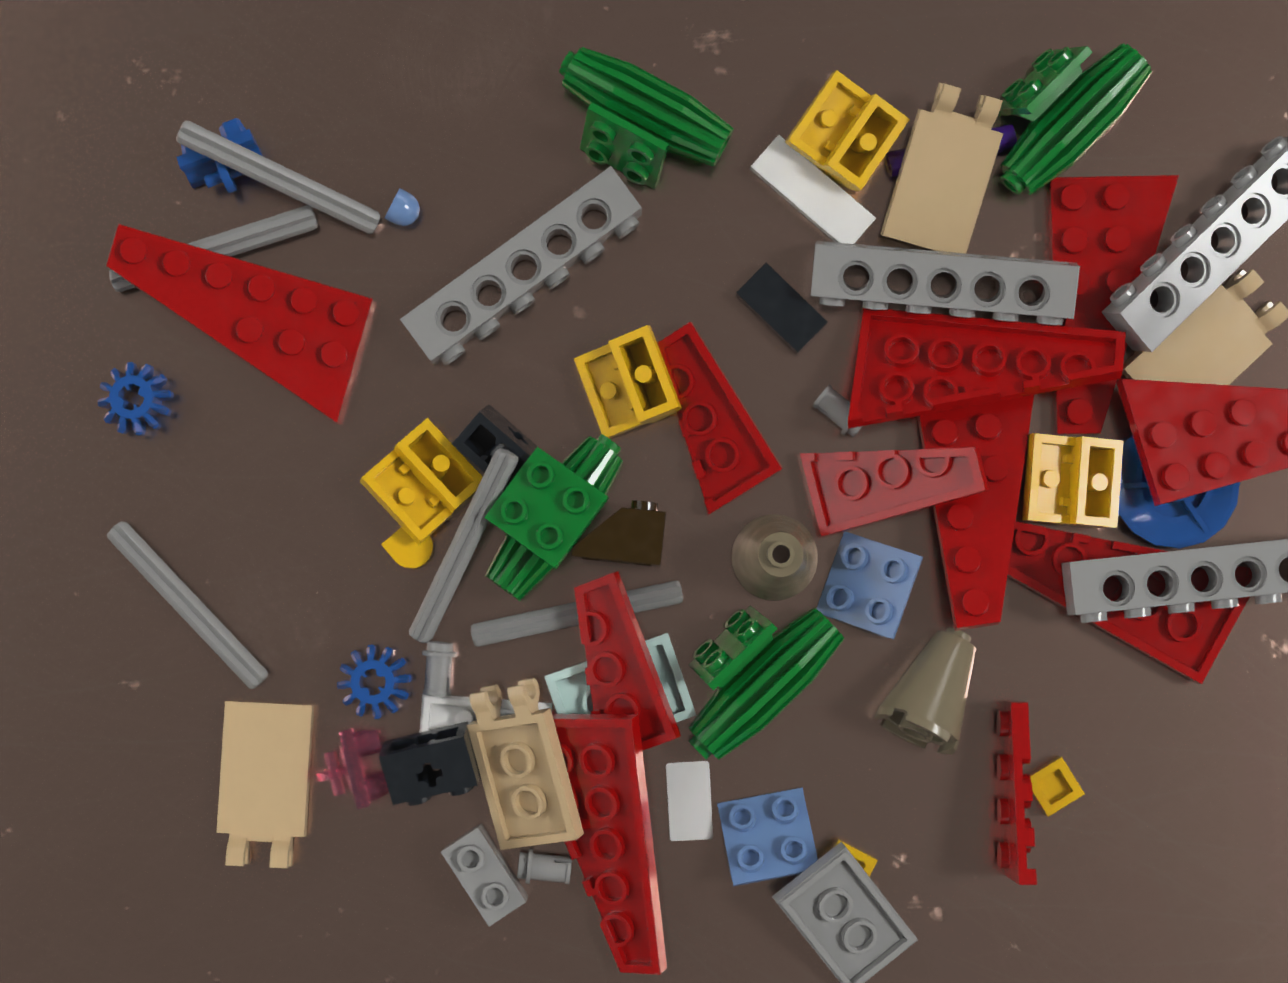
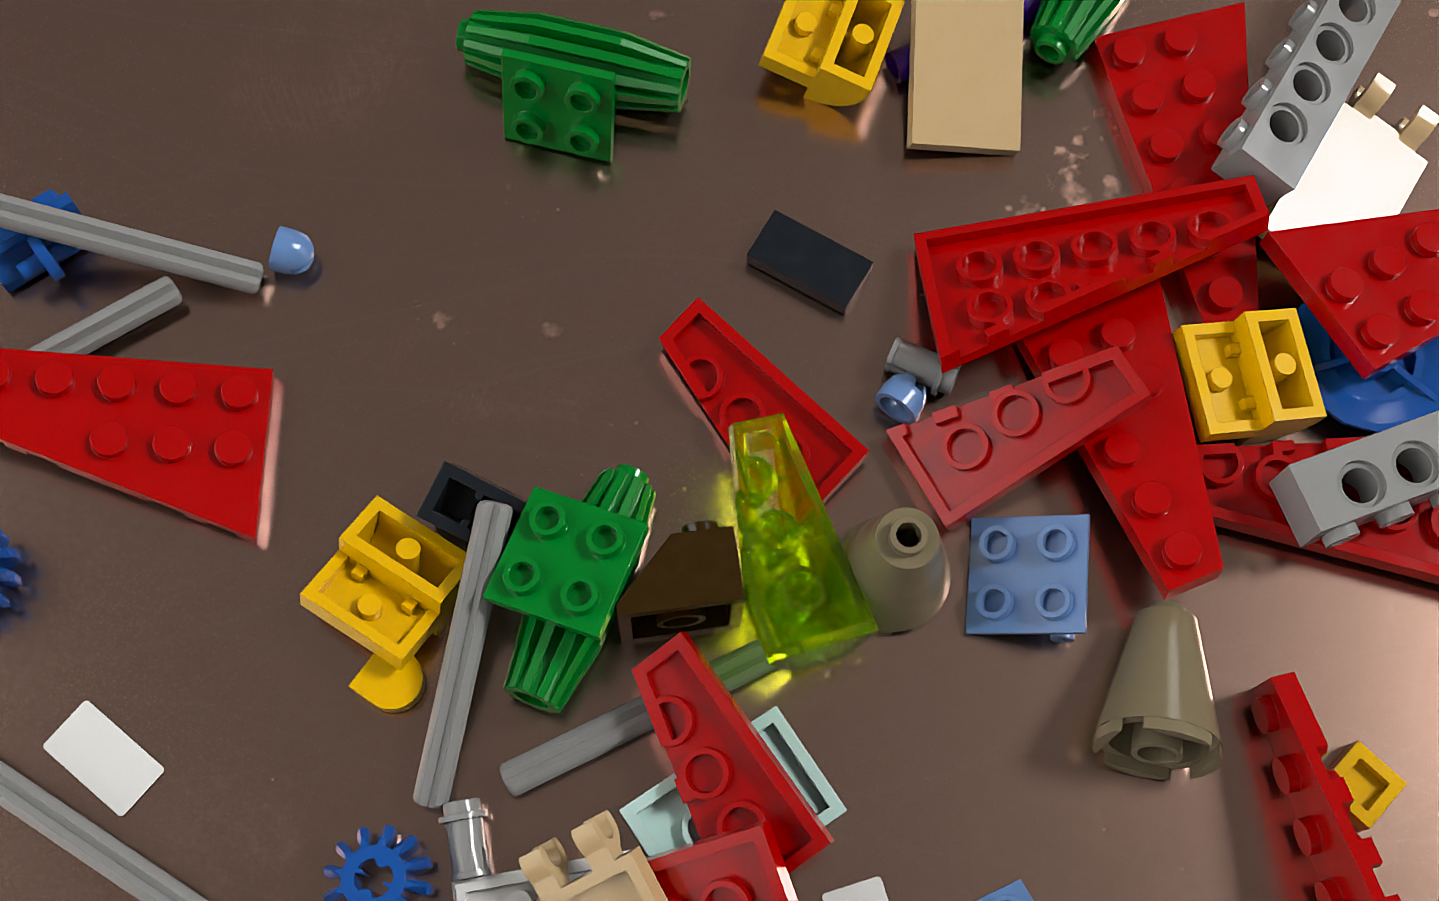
camera: 15 degrees left, 15 degrees down
light grey brick [400,166,642,366] -> none
yellow brick [574,325,682,439] -> none
green plate [688,605,845,760] -> none
white tile [750,134,876,244] -> none
light grey brick [811,241,1080,325] -> none
none -> white sticker [43,701,164,816]
none -> clear neon green wedge [728,413,879,672]
none -> medium blue hinge [875,373,927,424]

